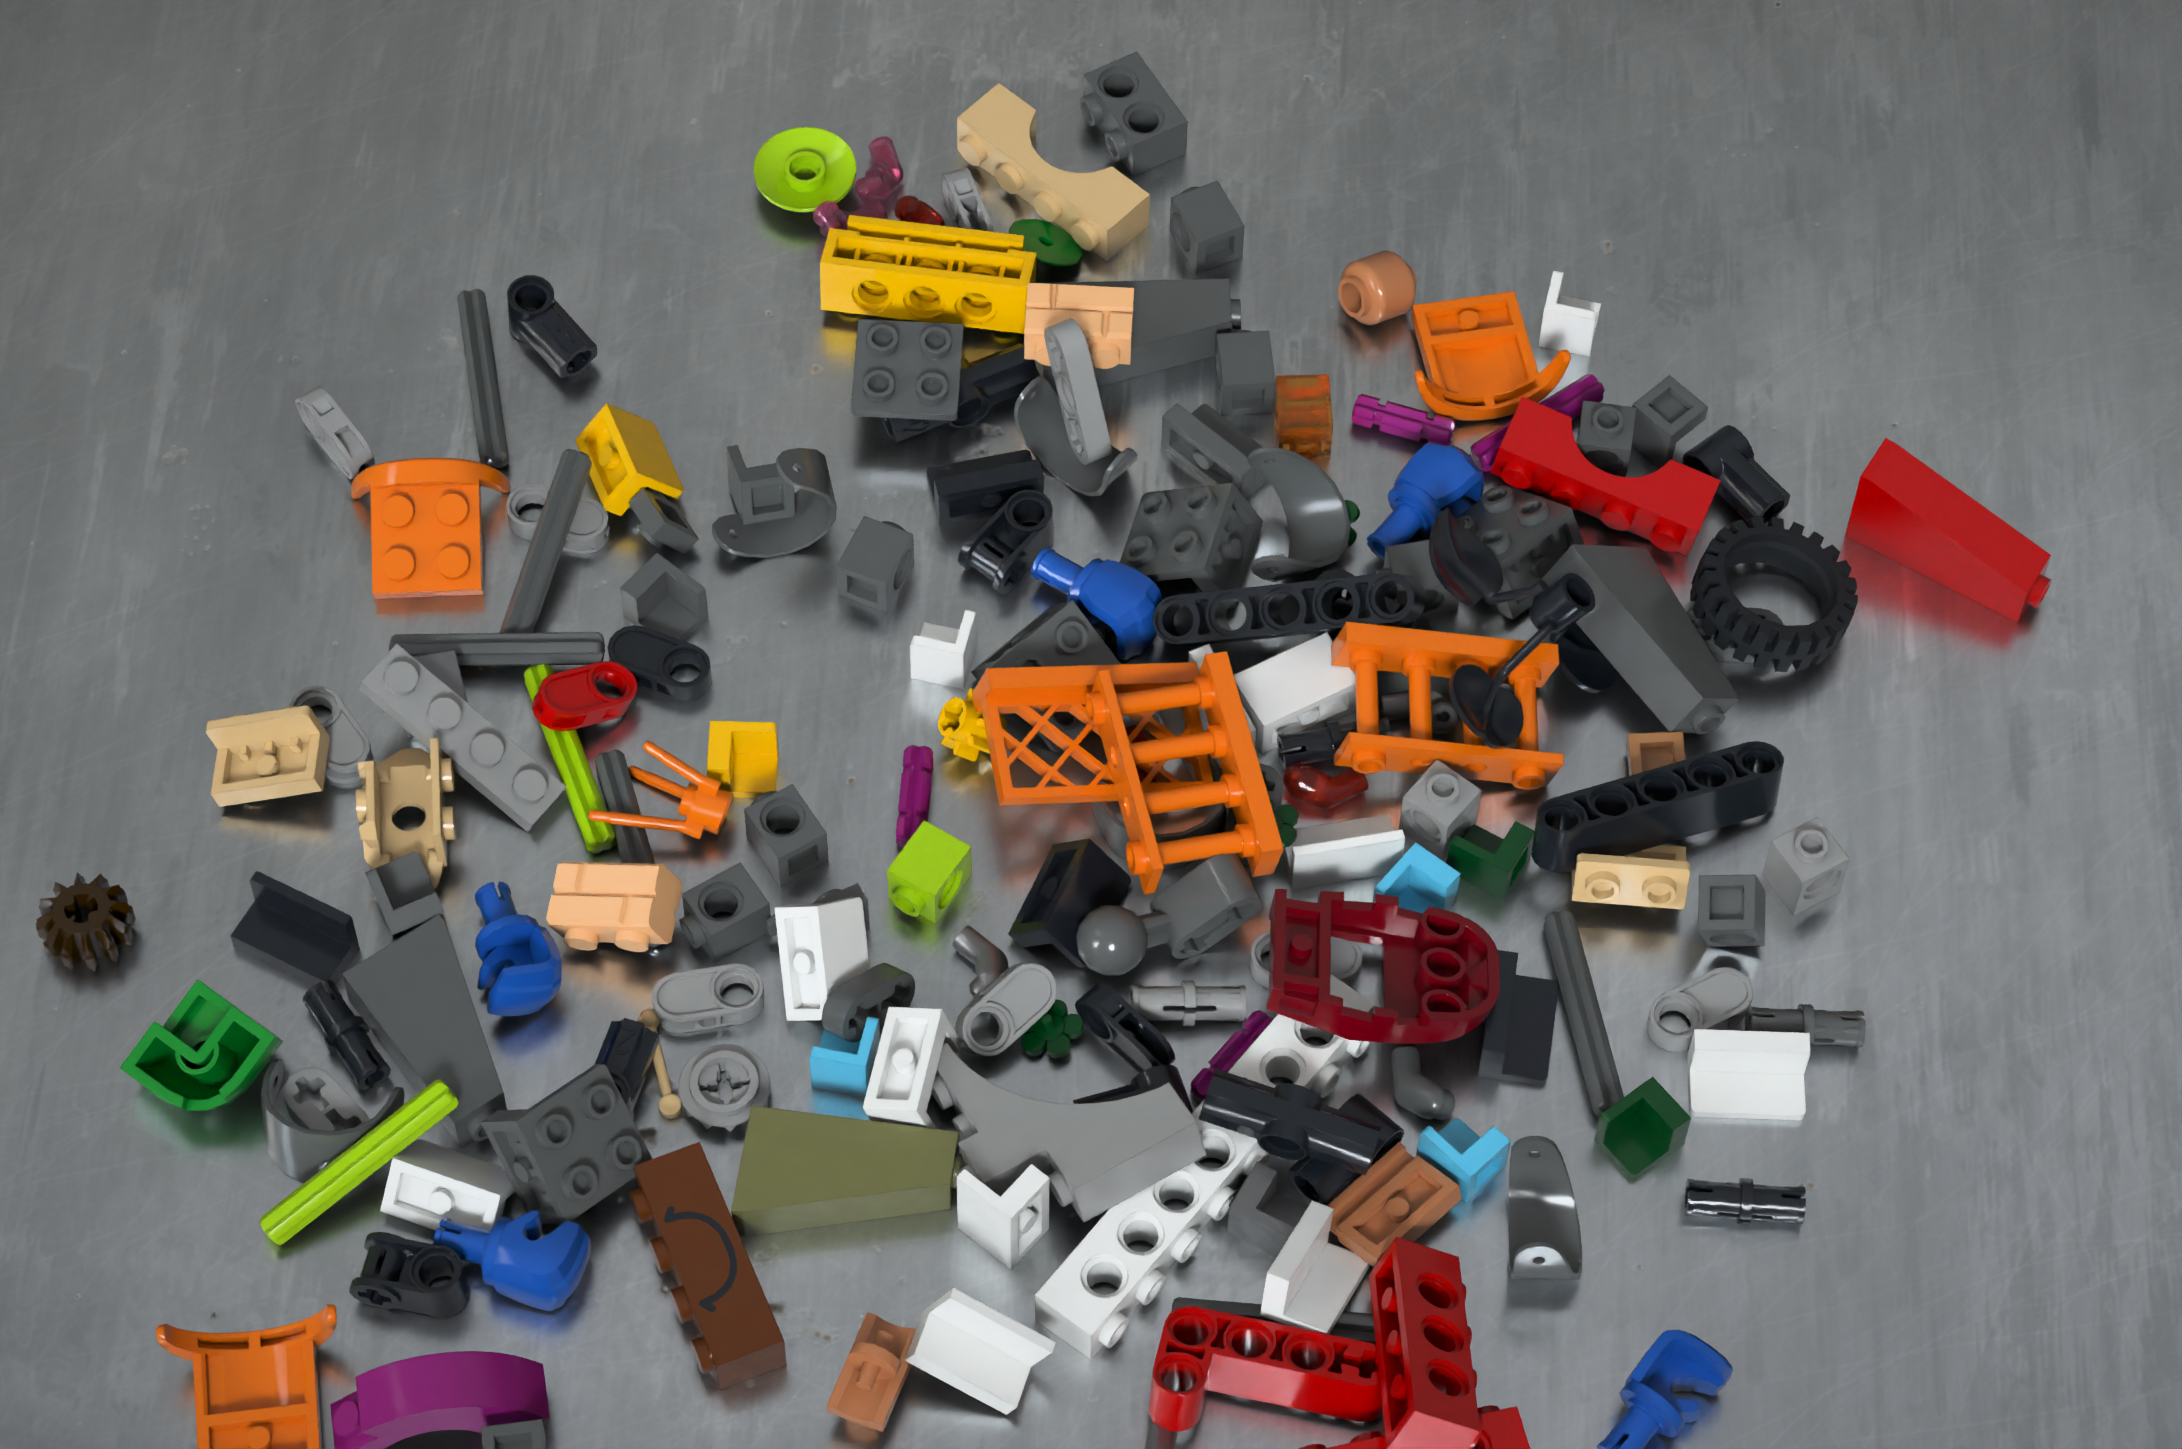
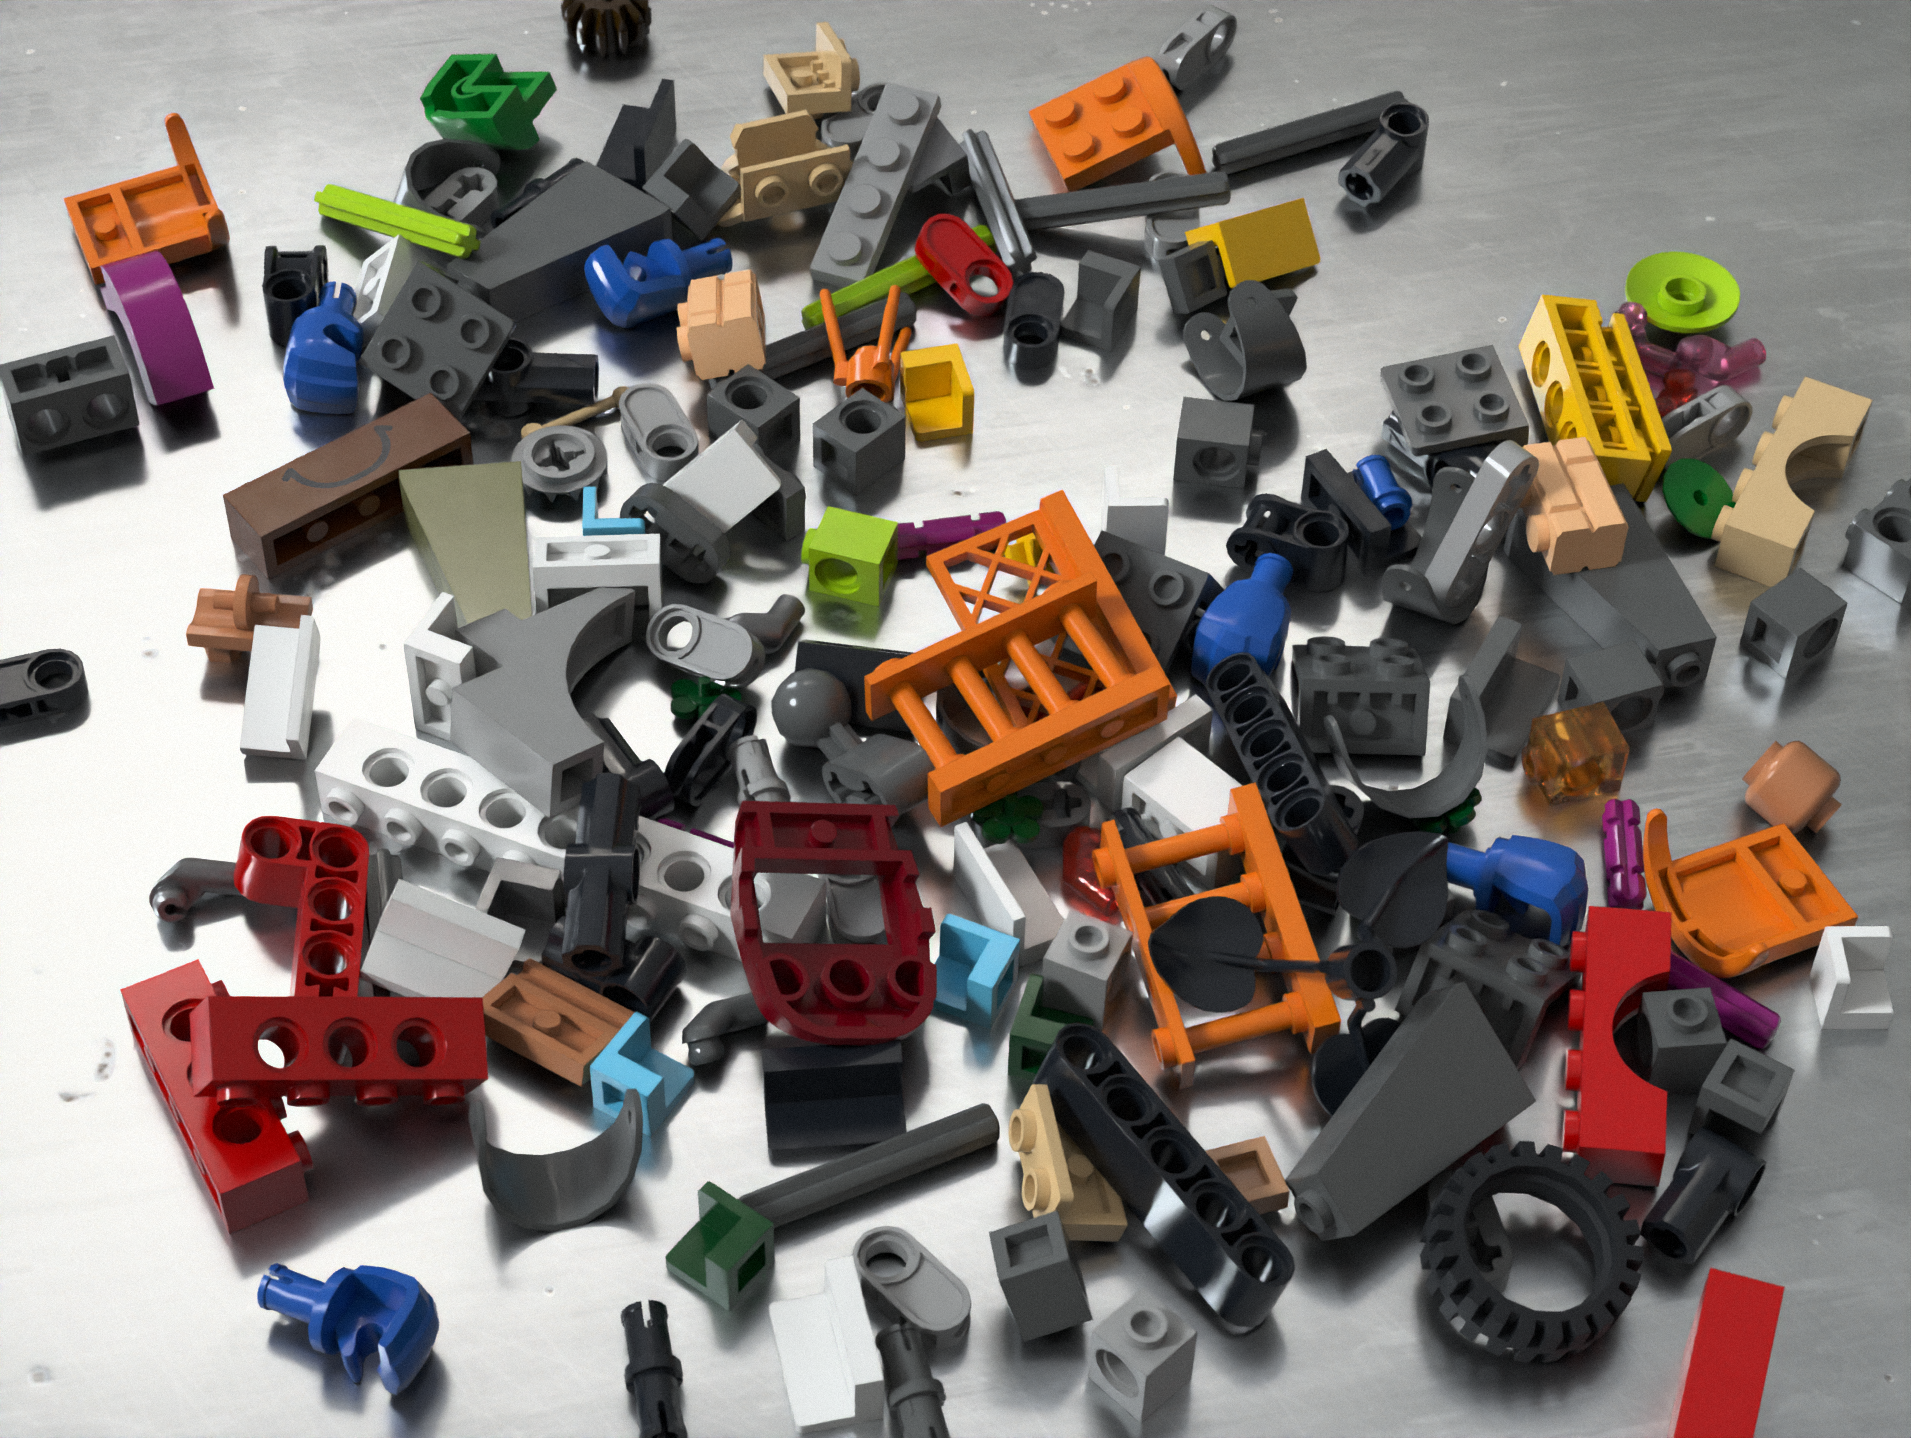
camera: 75 degrees right, 10 degrees down
none -> blue pin [1352,455,1412,530]

